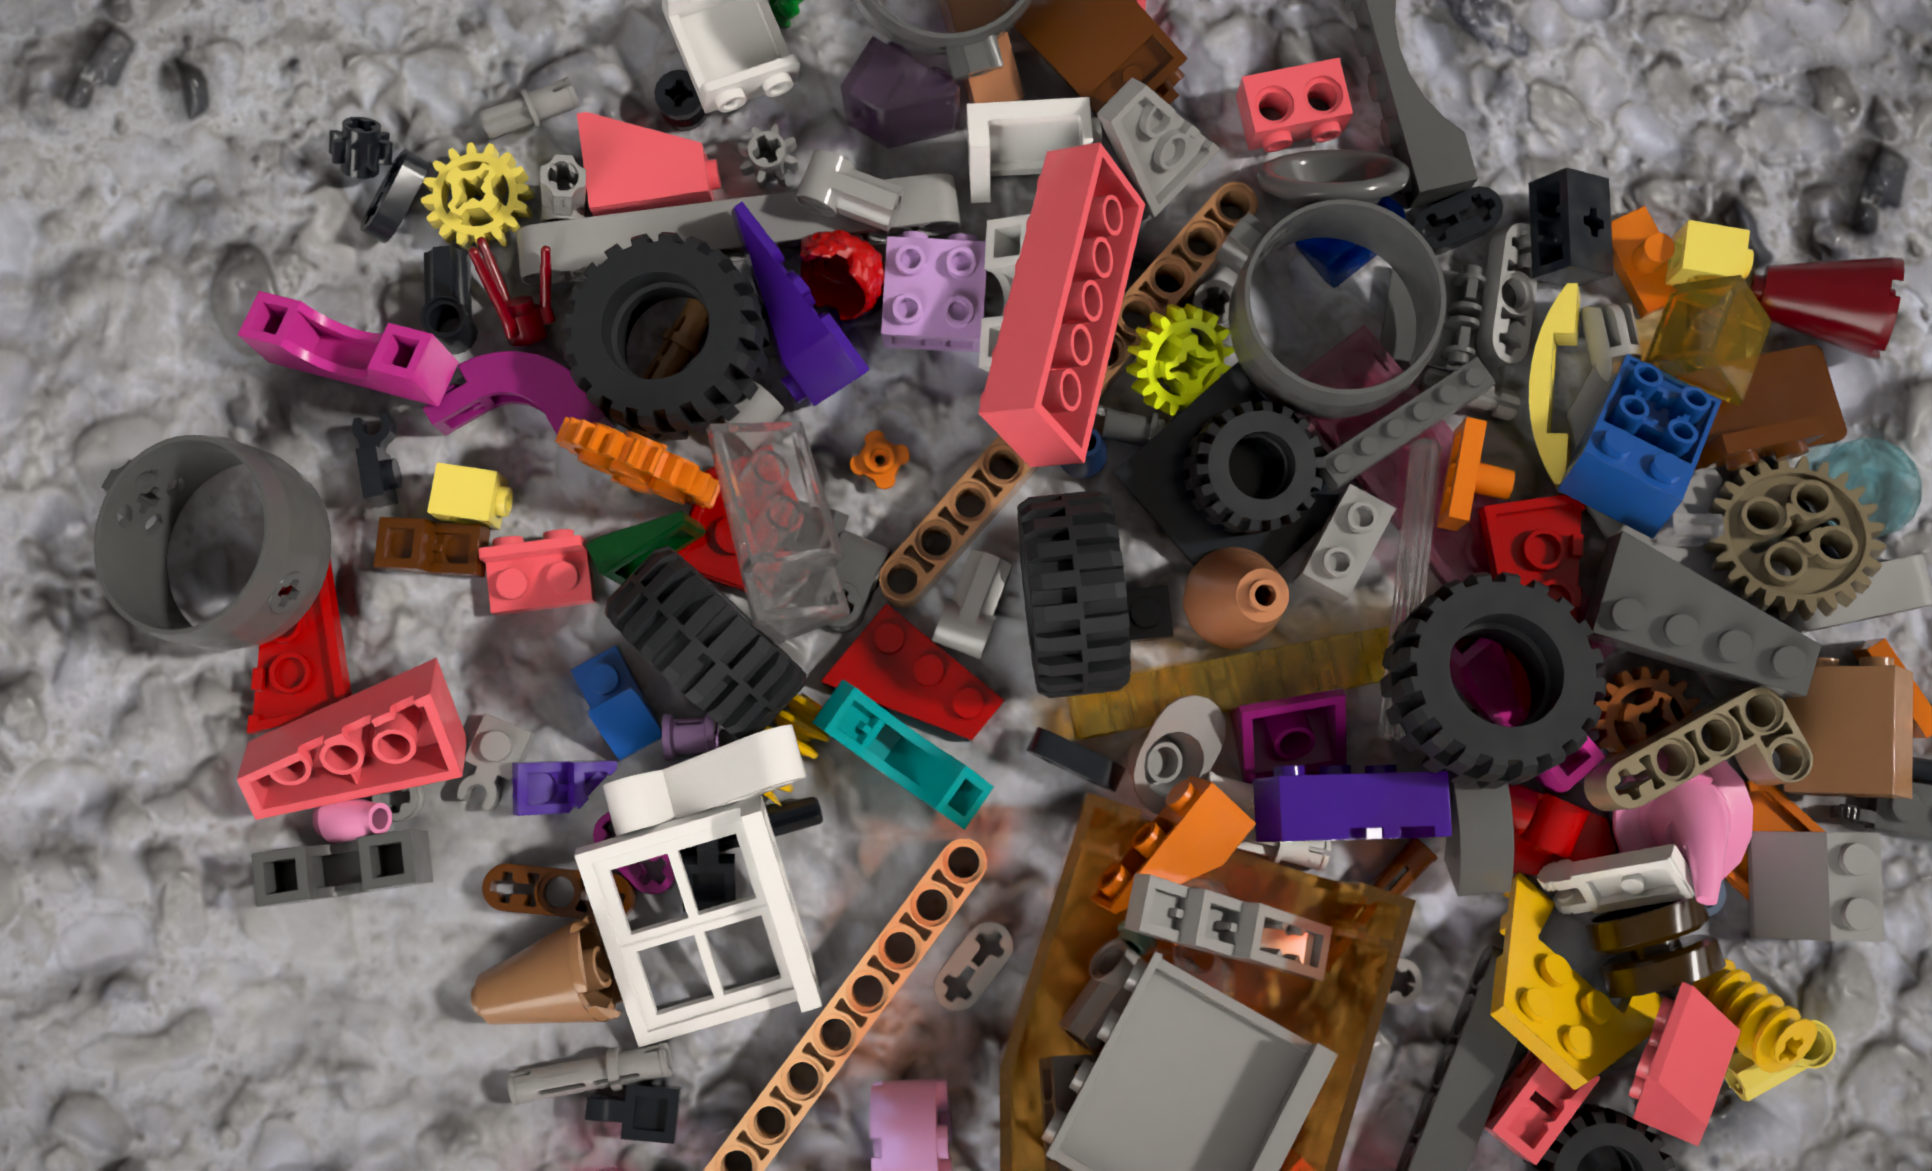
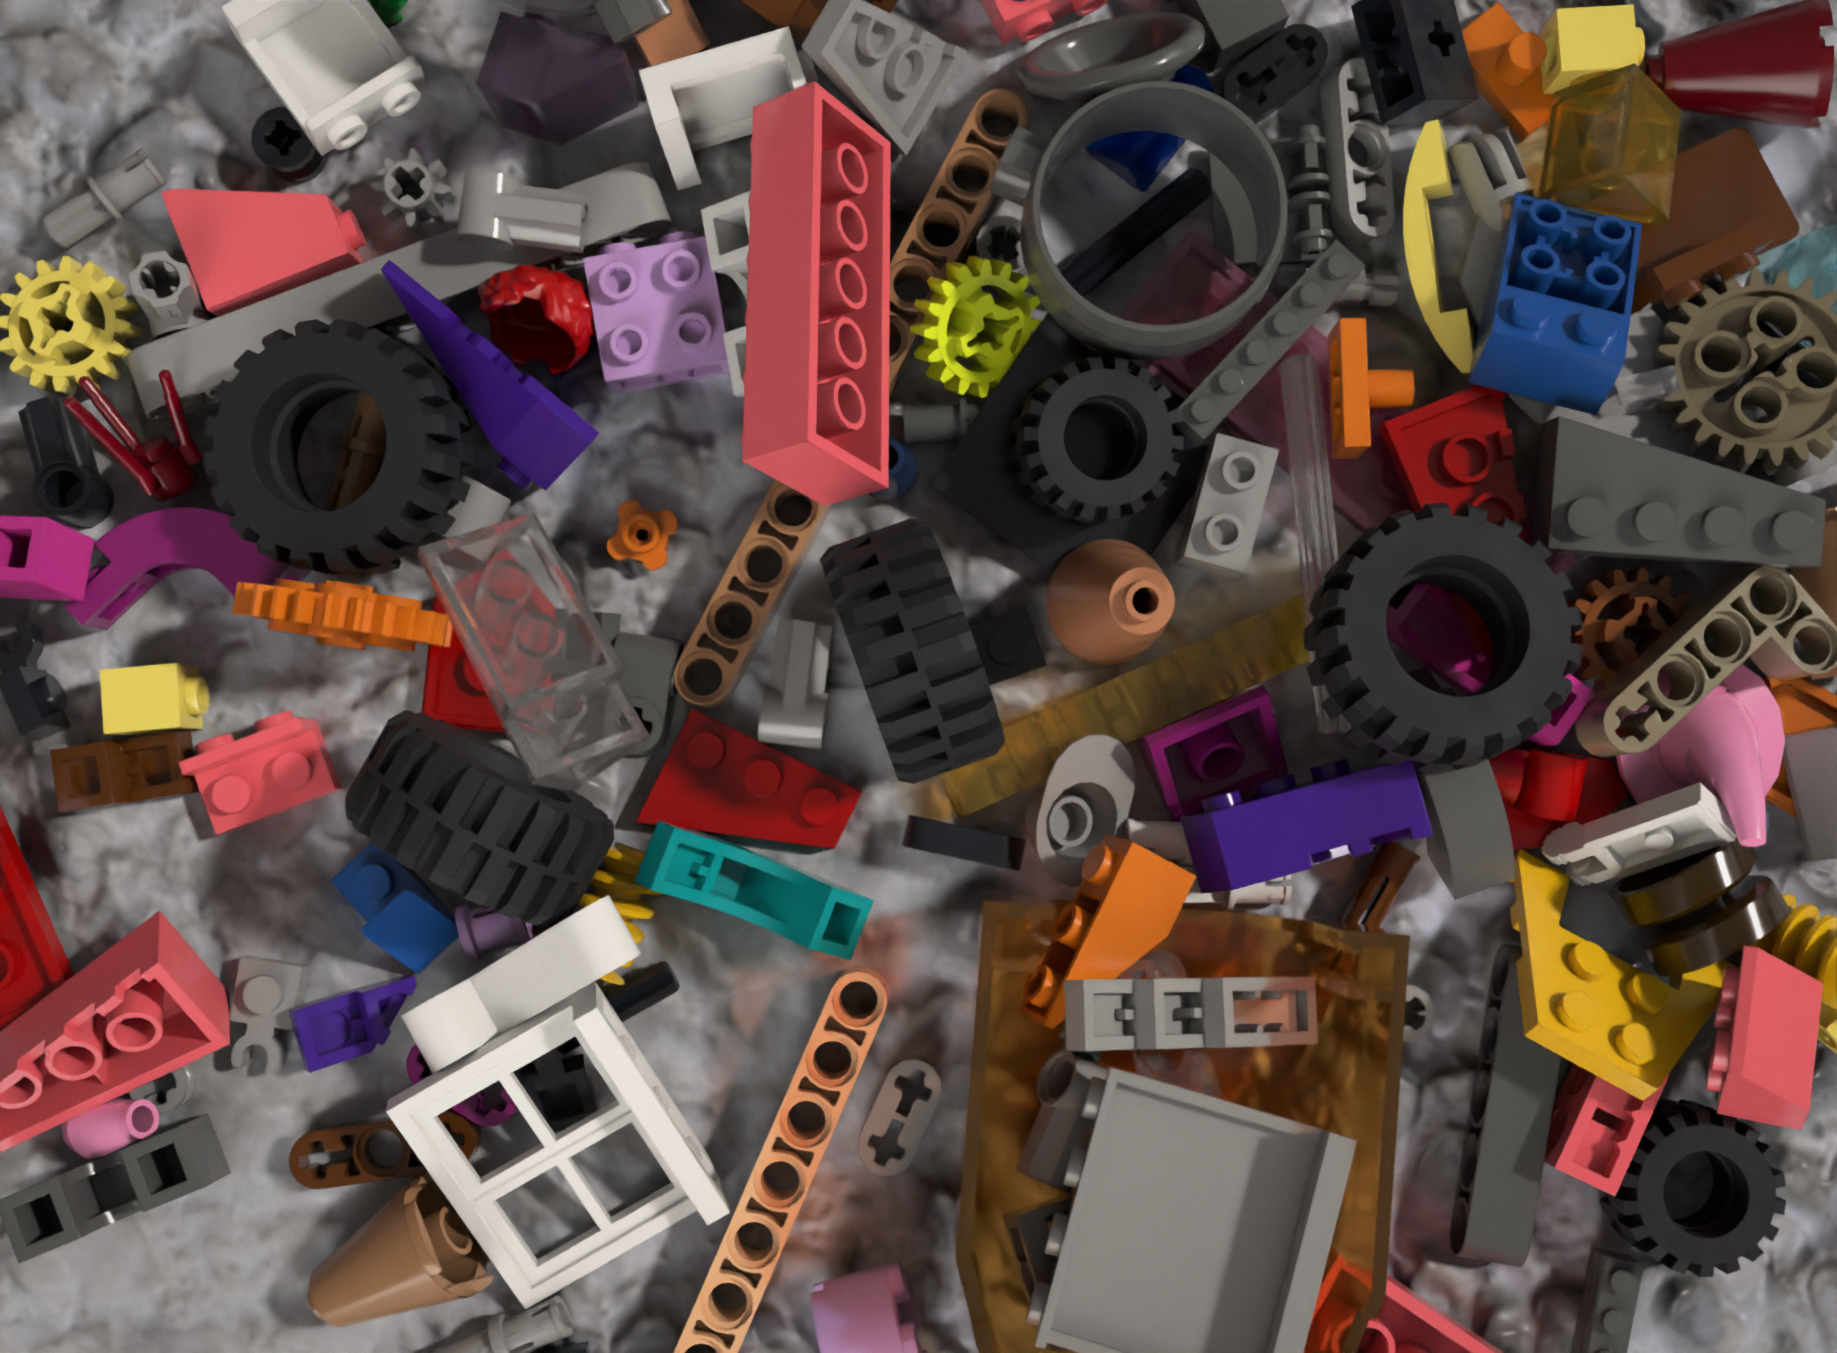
camera: 15 degrees left, 5 degrees up
dark green slope [586,511,706,585] -> none
none -> black axle [1059,167,1213,297]

